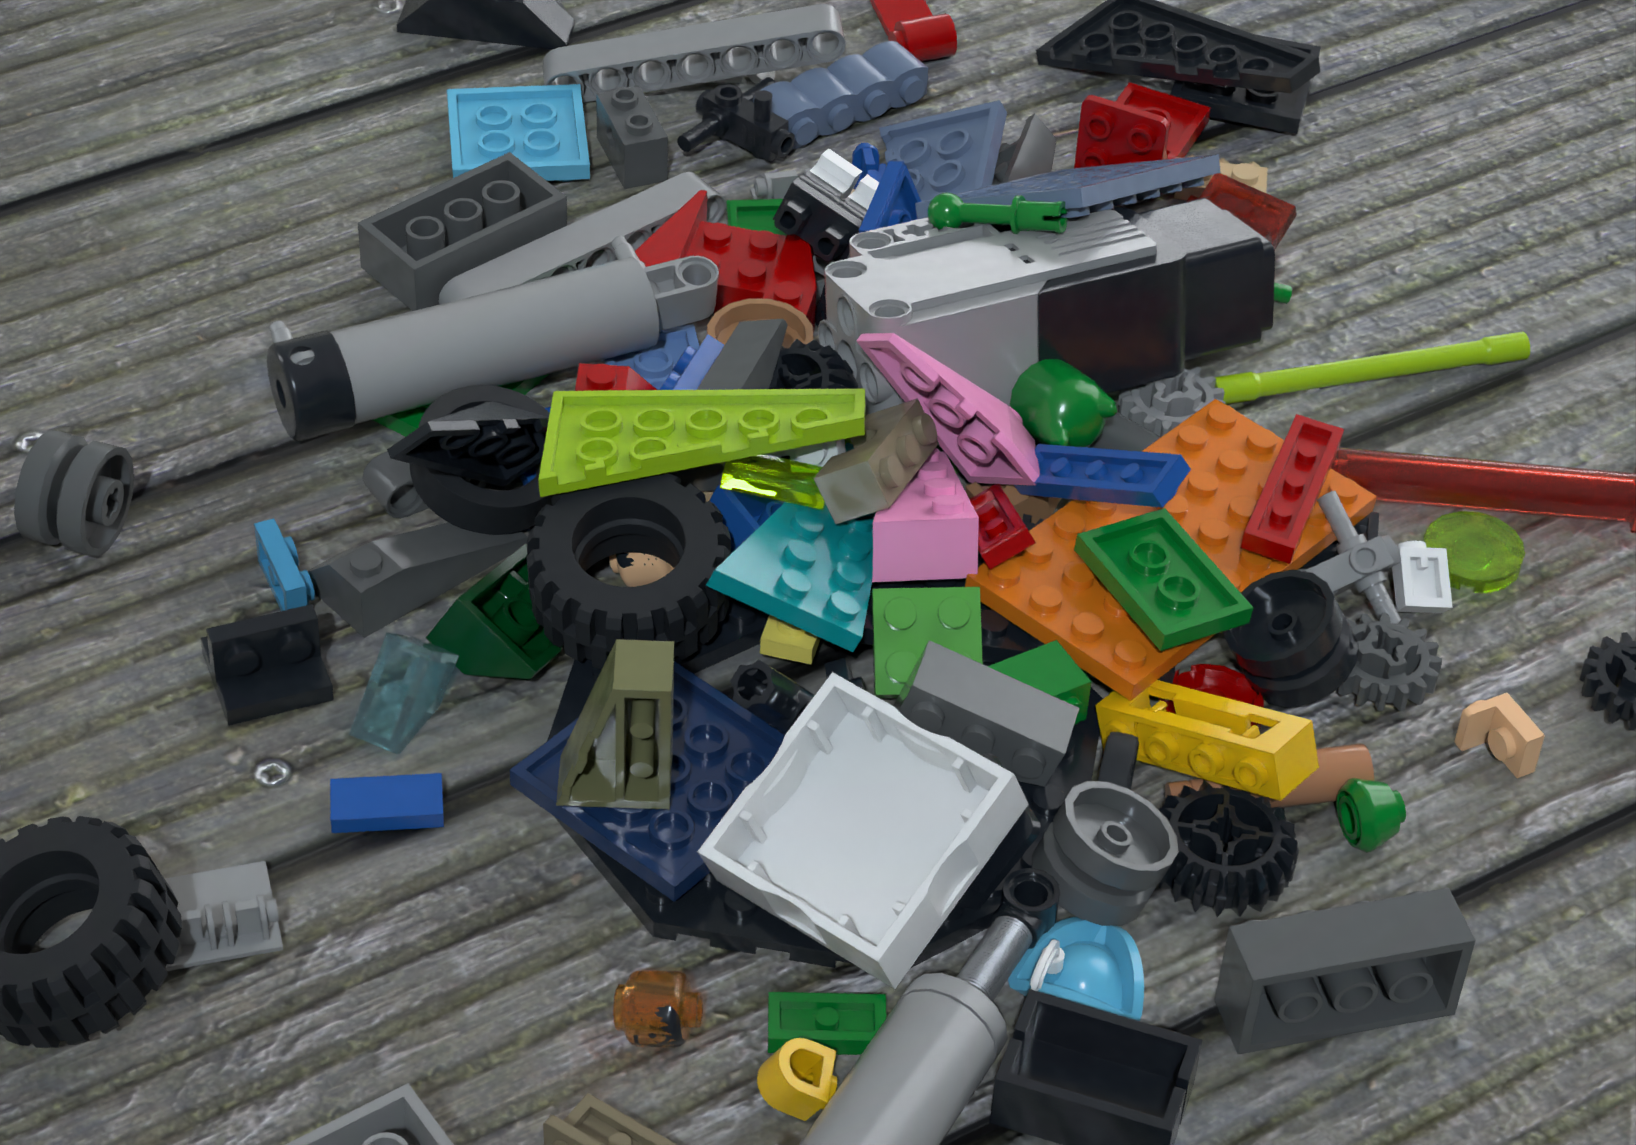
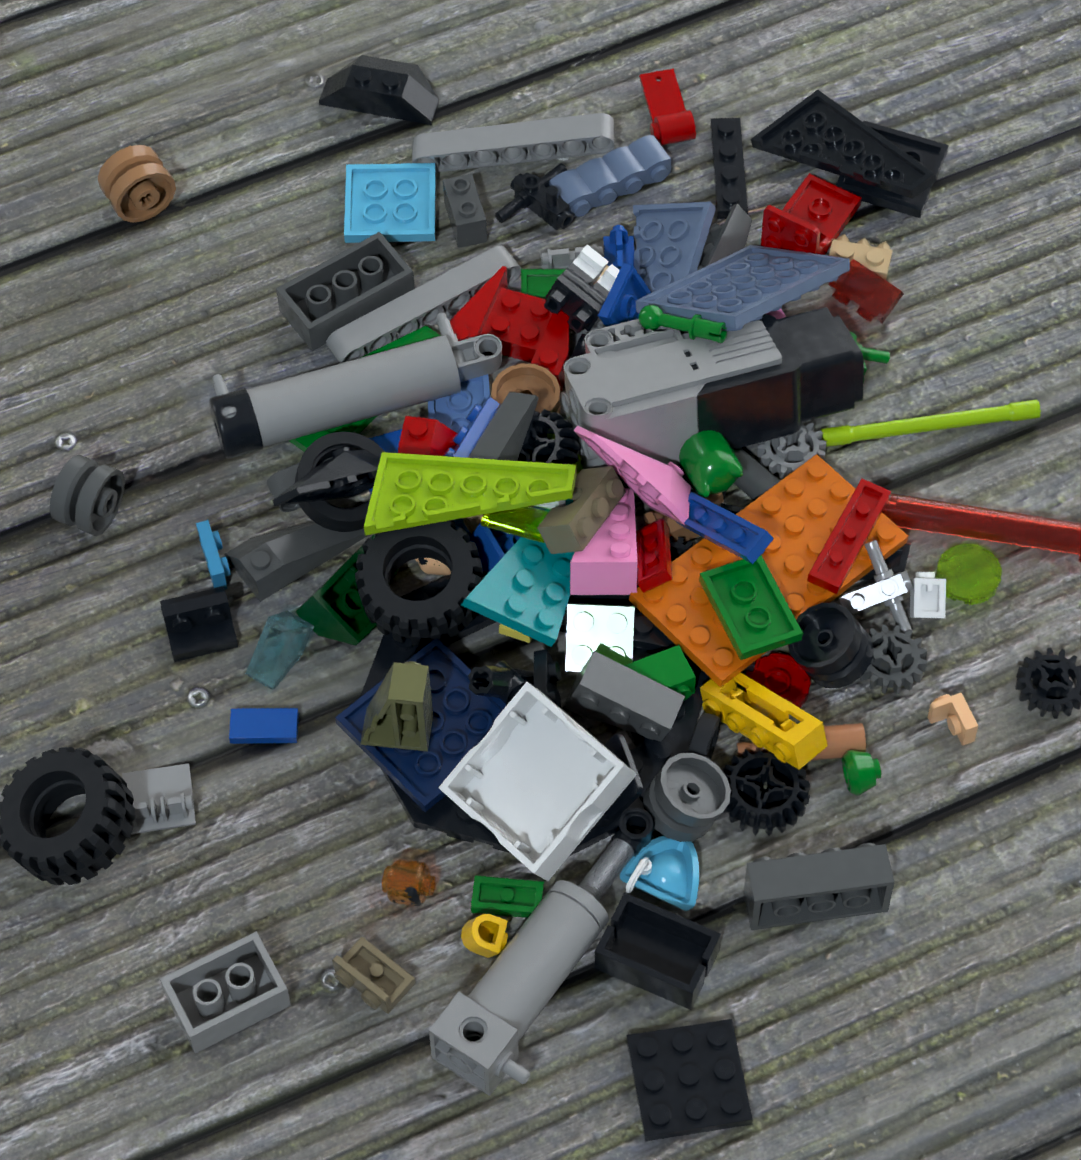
camera: 10 degrees right, 15 degrees up
none -> medium nougat wheel [98,145,176,223]
none -> black plate [710,118,748,219]

